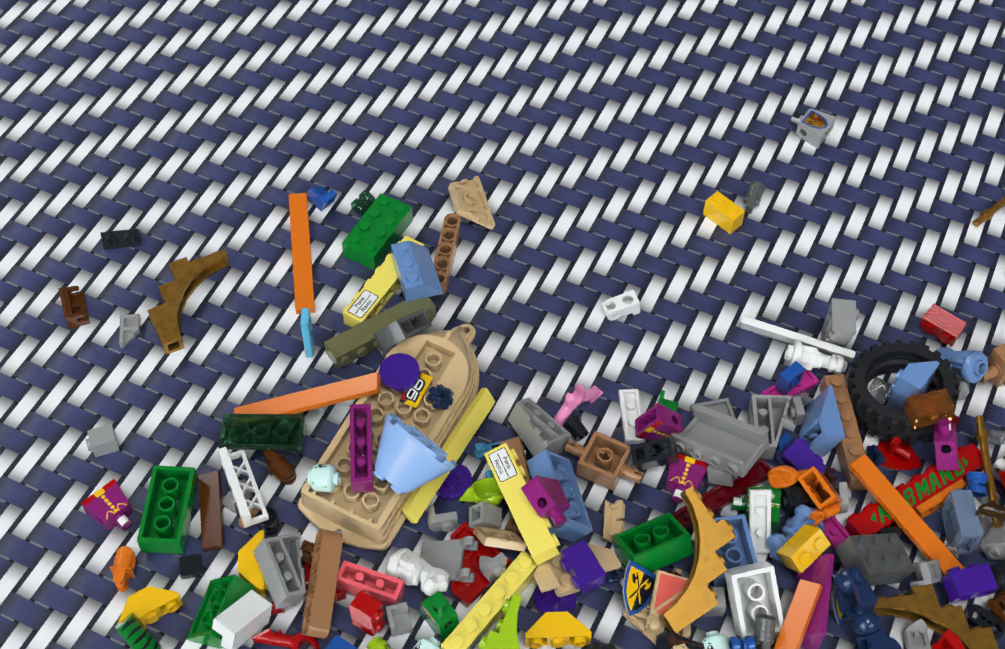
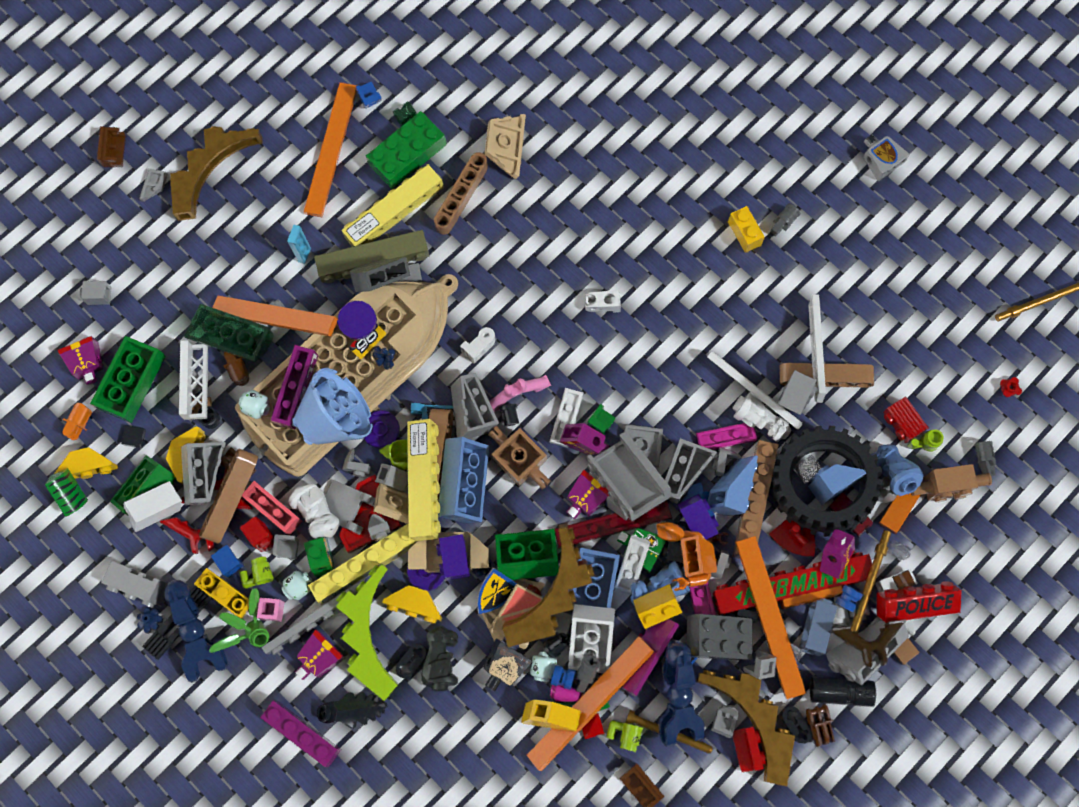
camera: 25 degrees right, 20 degrees up
black hinge [100,228,141,249] -> none
reddish brown tile [199,470,225,552] -> none
medium blue slope [391,240,443,302] -> none
light yellow tile [401,388,495,524] -> none
magenta torso [521,476,570,527] -> none
tan hinge [603,500,626,545] -> none
black brick [630,436,679,471] -> none
blue piece [775,361,805,395] -> none
dark blue plant [865,444,885,467] -> none
clear orange brick [904,388,956,429] -> none
dark purple brick [941,562,998,603] -> none
none -> white leg [460,327,495,364]
none -> black bush [544,633,571,658]
none -> medium nougat beam [780,363,874,388]
none -> white tile [808,294,826,403]
none -> orange tile [878,493,921,534]
none -> lime piece [908,429,944,452]

